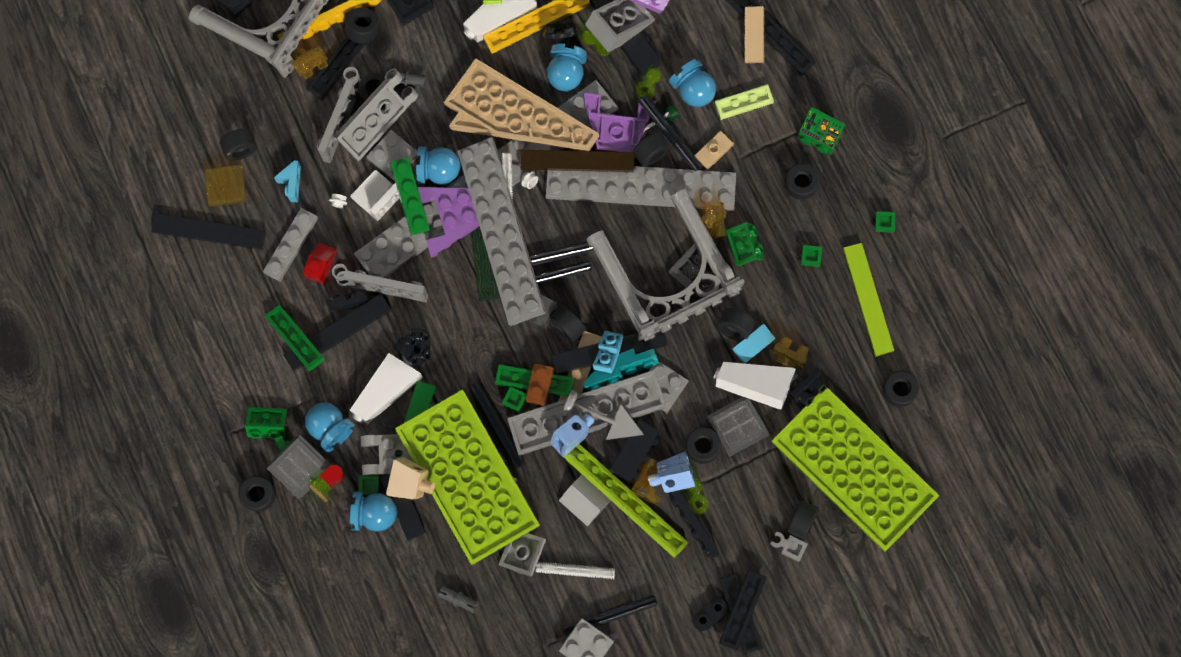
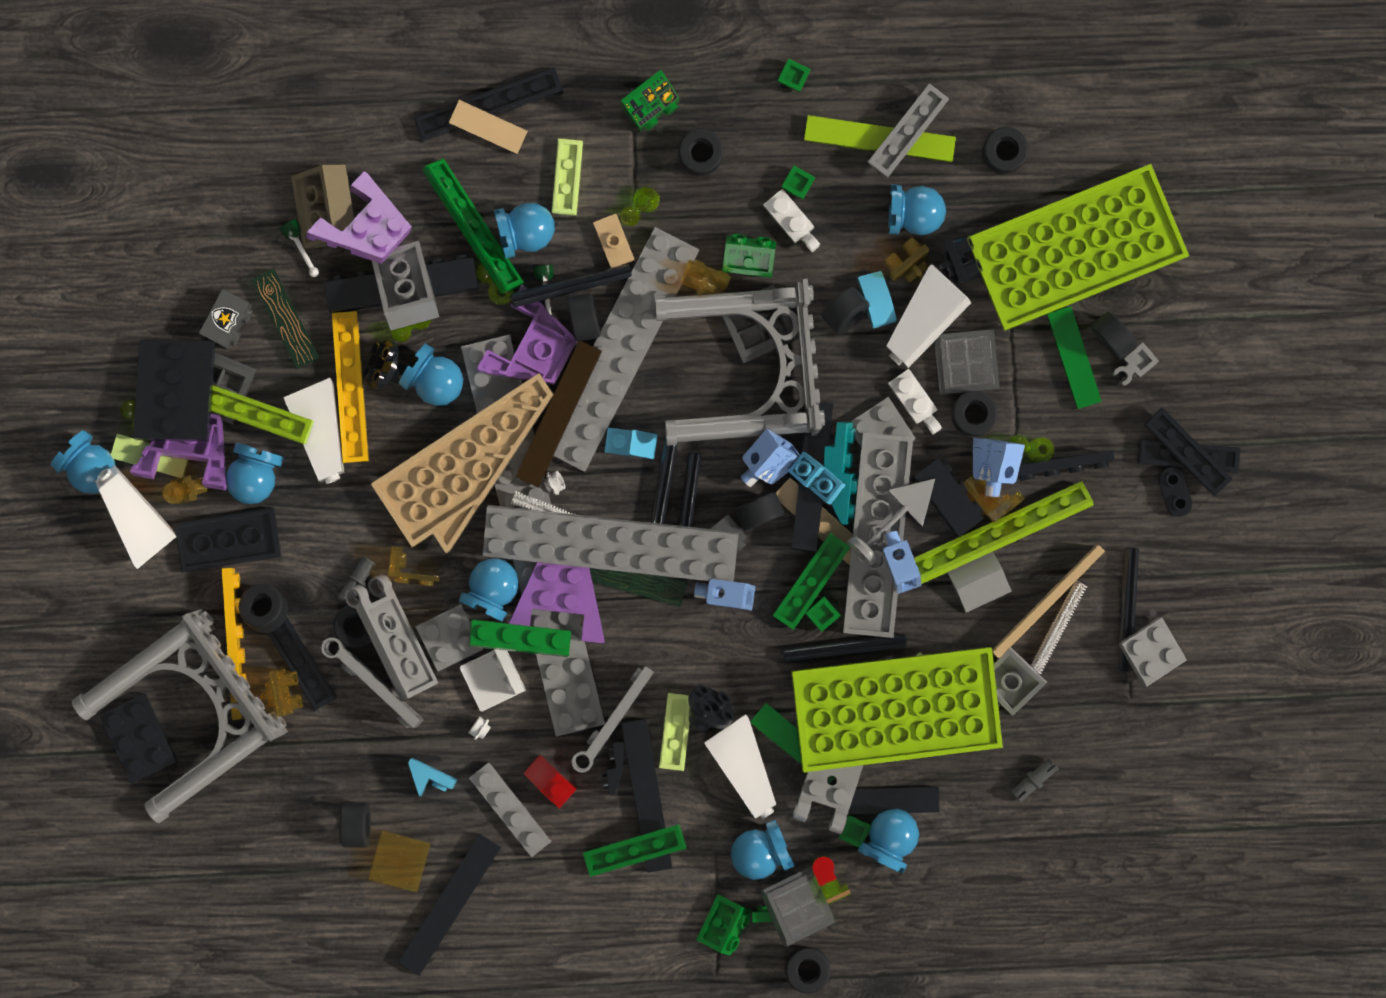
camera: 75 degrees left, 10 degrees up
tan torso [386,457,435,499] -> none
dark orange plate [526,364,554,406] -> none
none -> clear yellow bracket [388,546,440,586]
none -> green tile [422,158,524,294]
none -> medium azure slope [605,428,658,459]
none -> clear neon green plate [620,186,660,226]
none -> yellowish green tile [659,693,691,771]
none -> light blue torso [694,579,755,611]
none -> light blue torso [741,429,800,487]
none -> white plate [763,189,820,252]
none -> light grey plate [868,83,949,178]
none -> dark azure tile [888,184,946,236]
none -> white plate [888,369,942,435]
none -> tan tile [992,545,1105,659]
none -> green tile [1047,306,1102,410]

